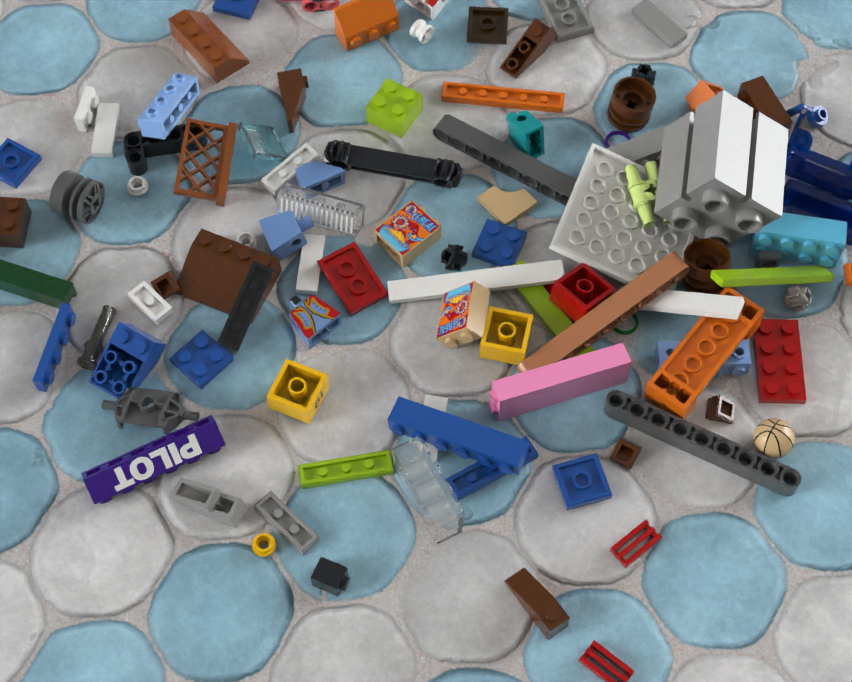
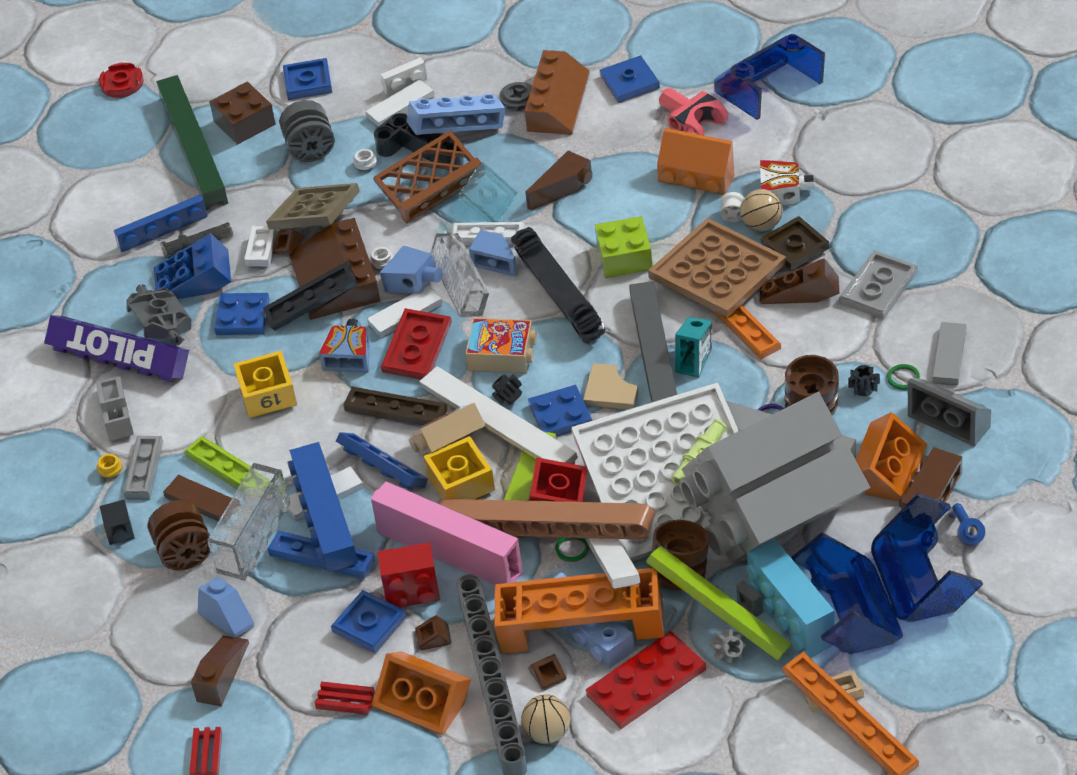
camera: 55 degrees right, 15 degrees down
none -> reddish brown wheel [147,500,213,571]
none -> reddish brown tile [163,475,241,524]
none -> medium blue slope [198,577,254,638]
none -> dark tan plate [266,183,360,231]
none -> blue plate [335,432,428,490]
none -> dark brown plate [343,386,447,425]
none -> orange slope [371,651,471,734]
none -> red brick [377,542,440,608]
none -> dark grey gear [499,82,532,110]
none -> medium nougat plate [648,218,786,318]
none -> tan piece [740,189,783,232]
none -> green piece [888,364,920,390]
none -> dark grey slope [908,378,991,447]

